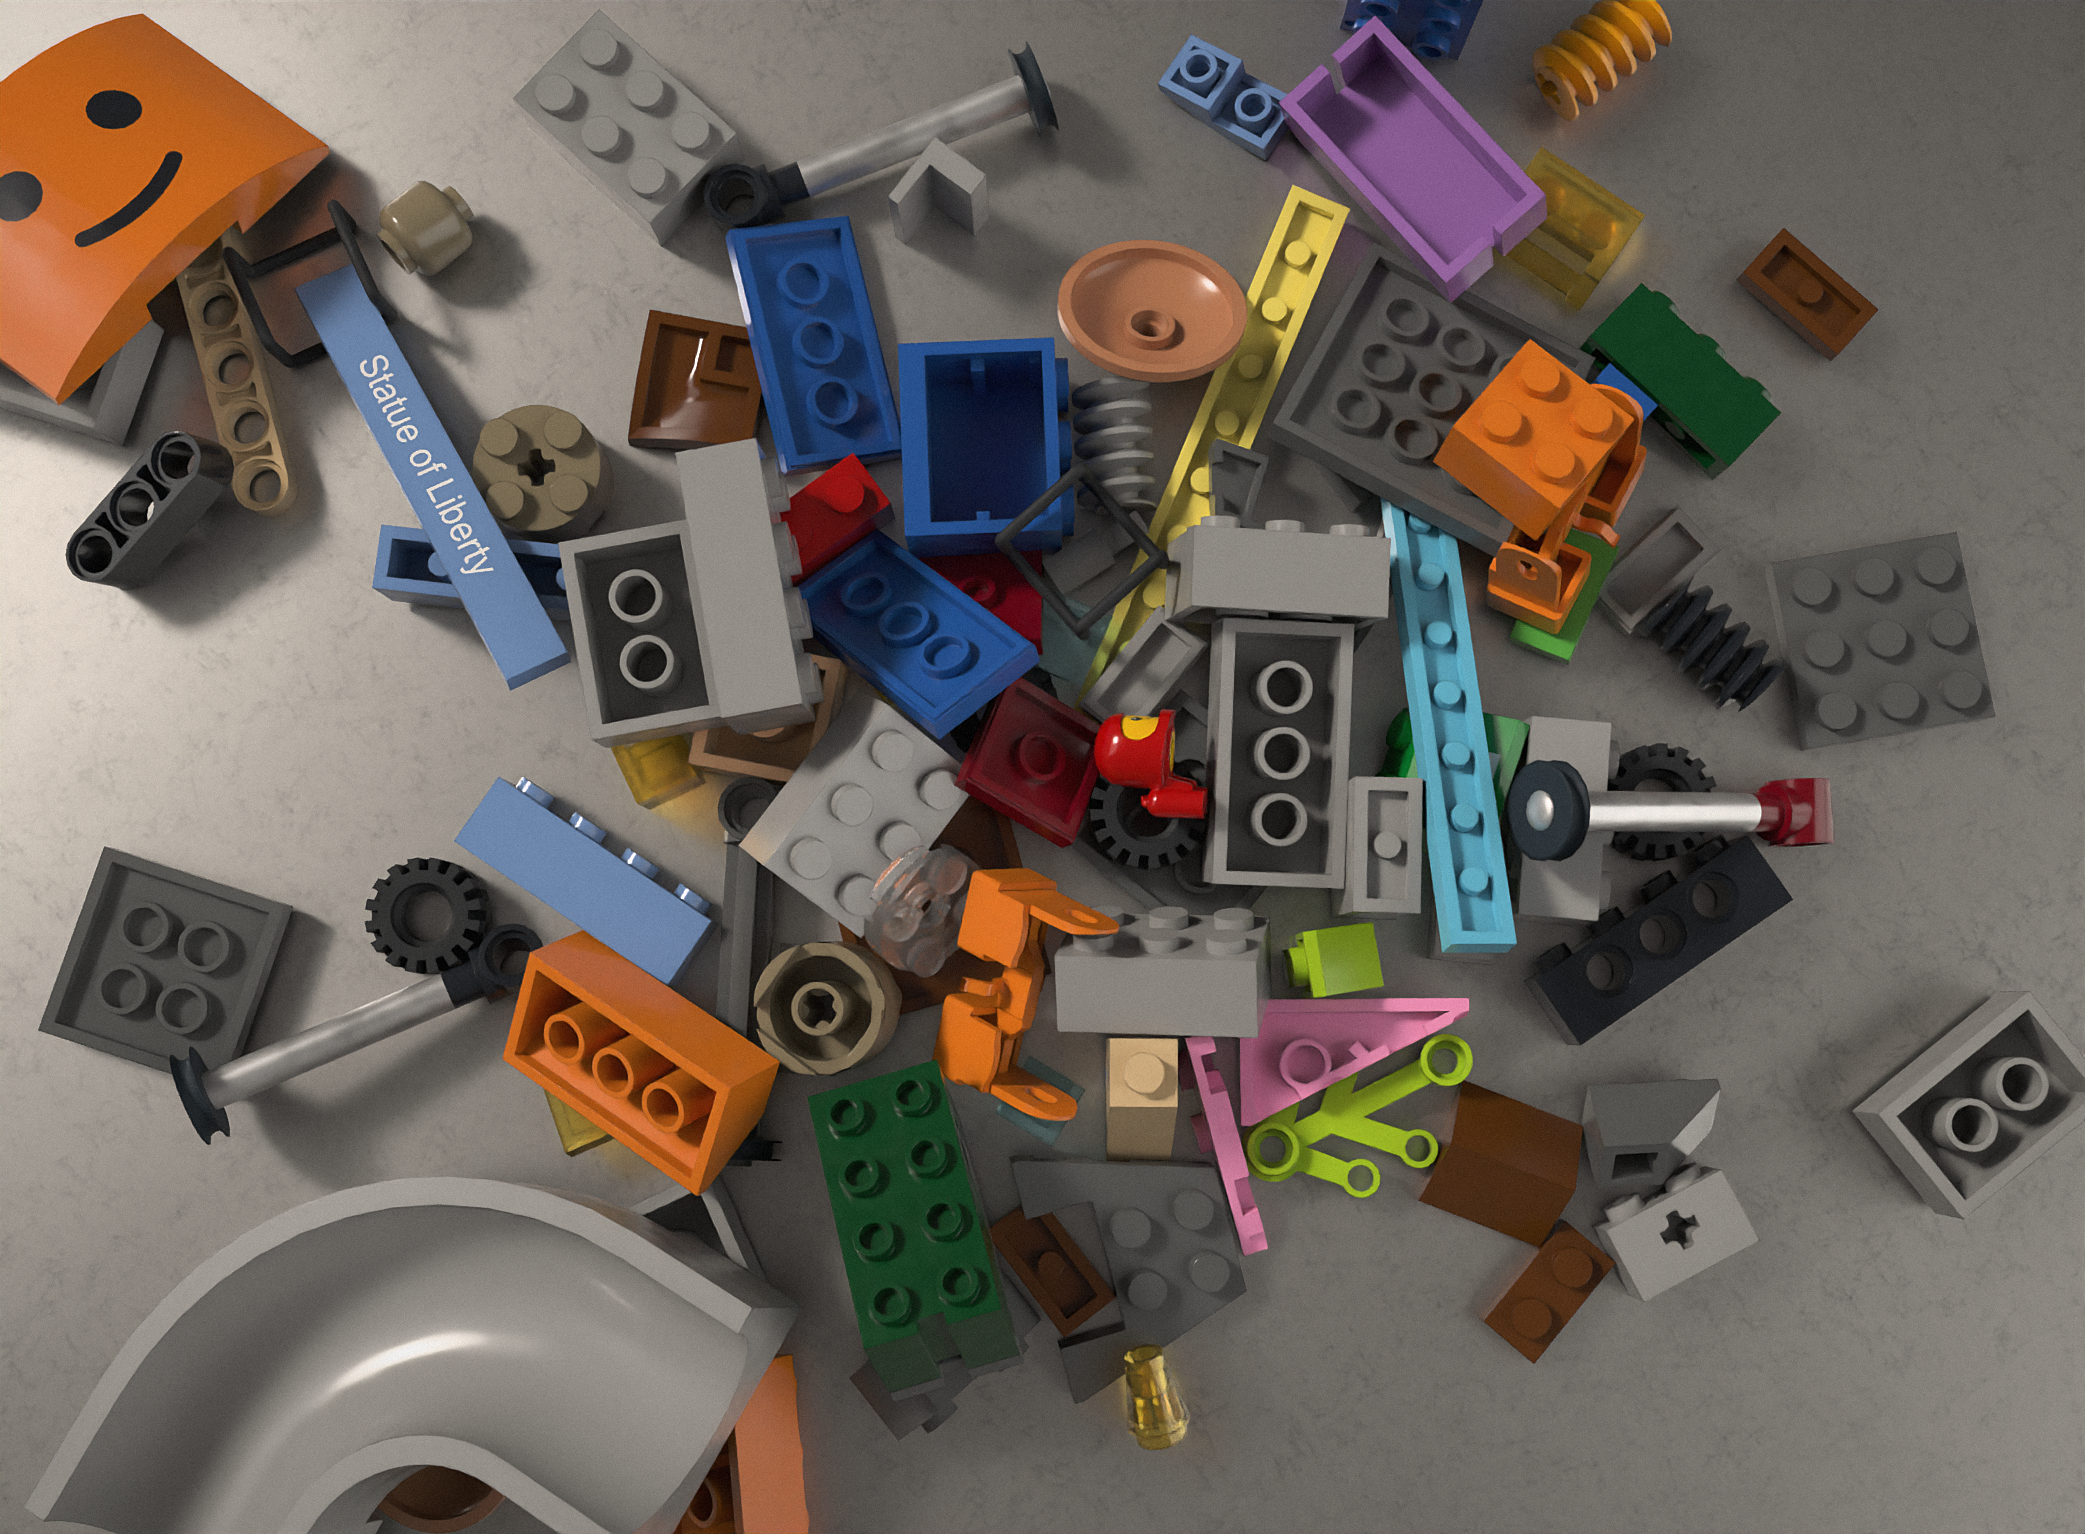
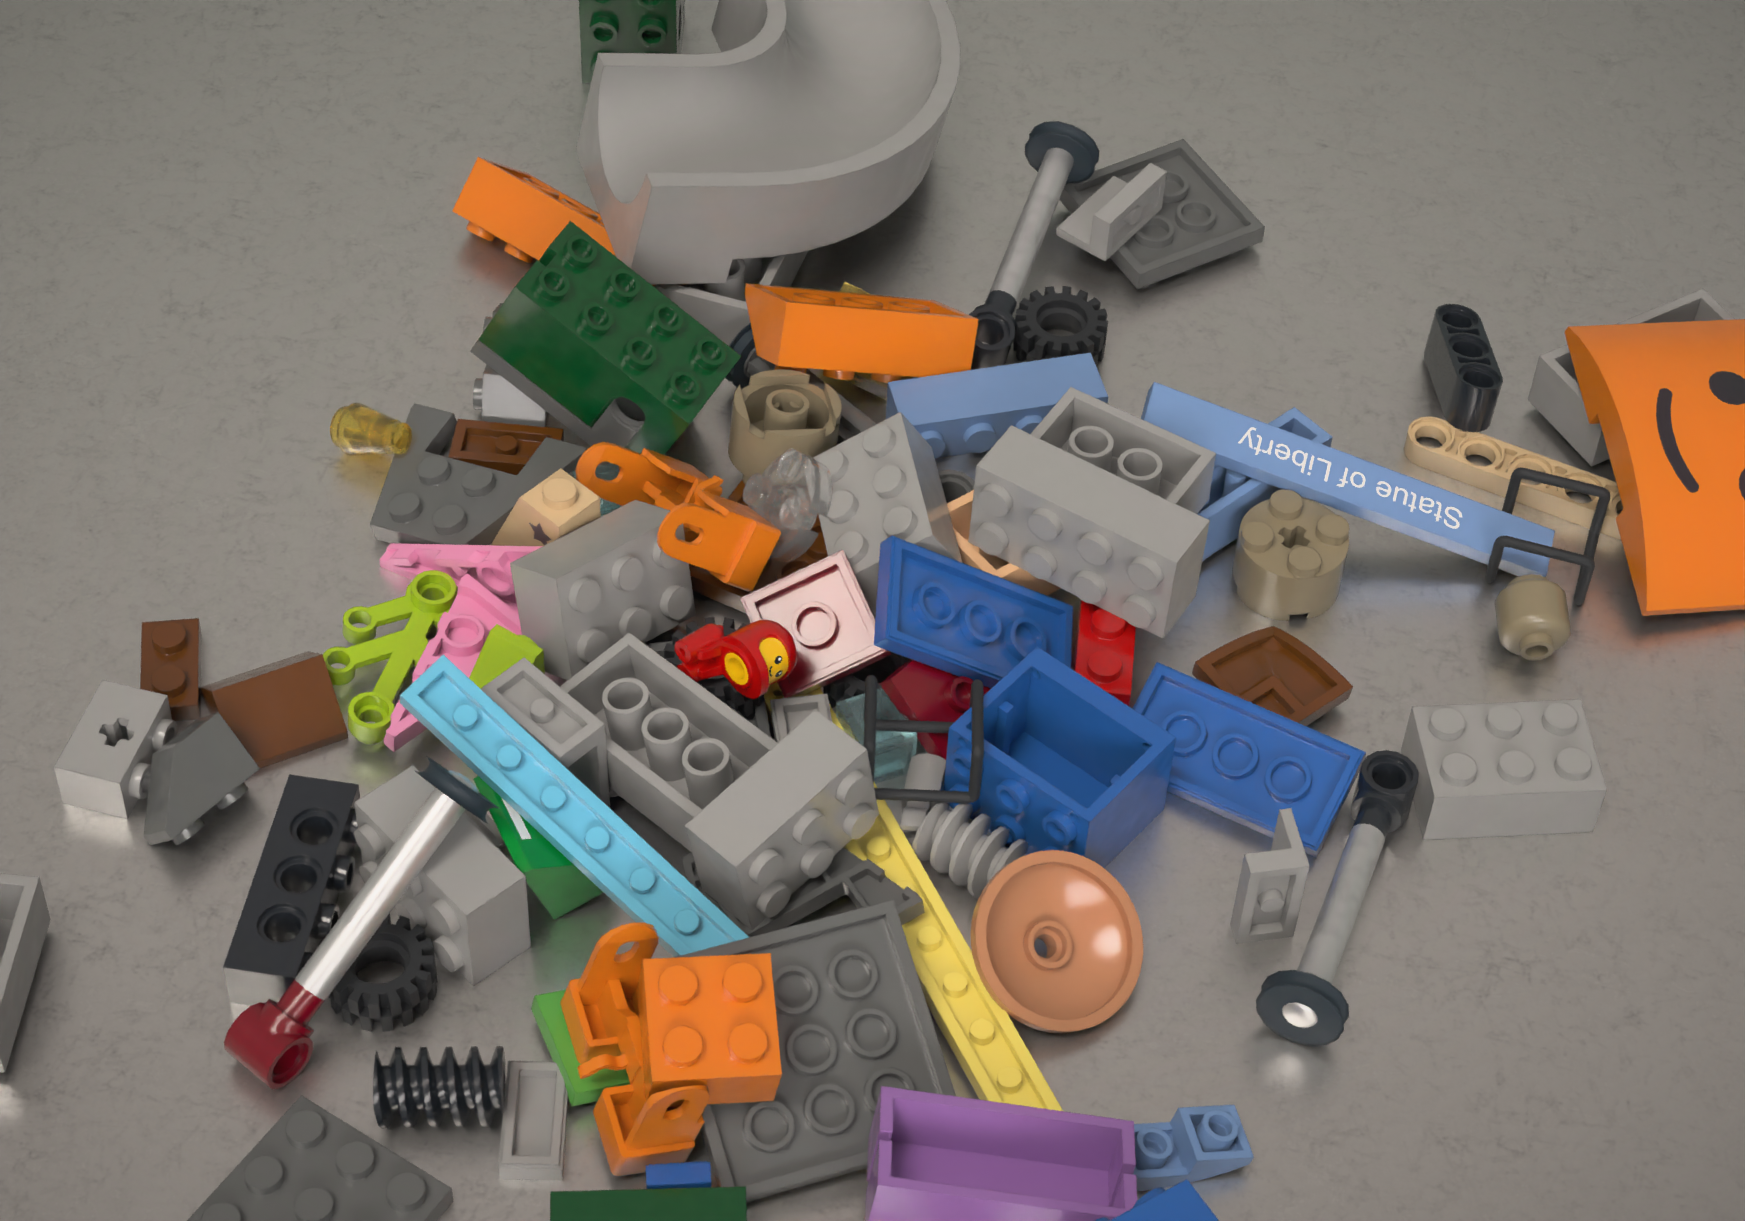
camera: 130 degrees right, 35 degrees down
none -> light grey panel [1056,163,1167,261]

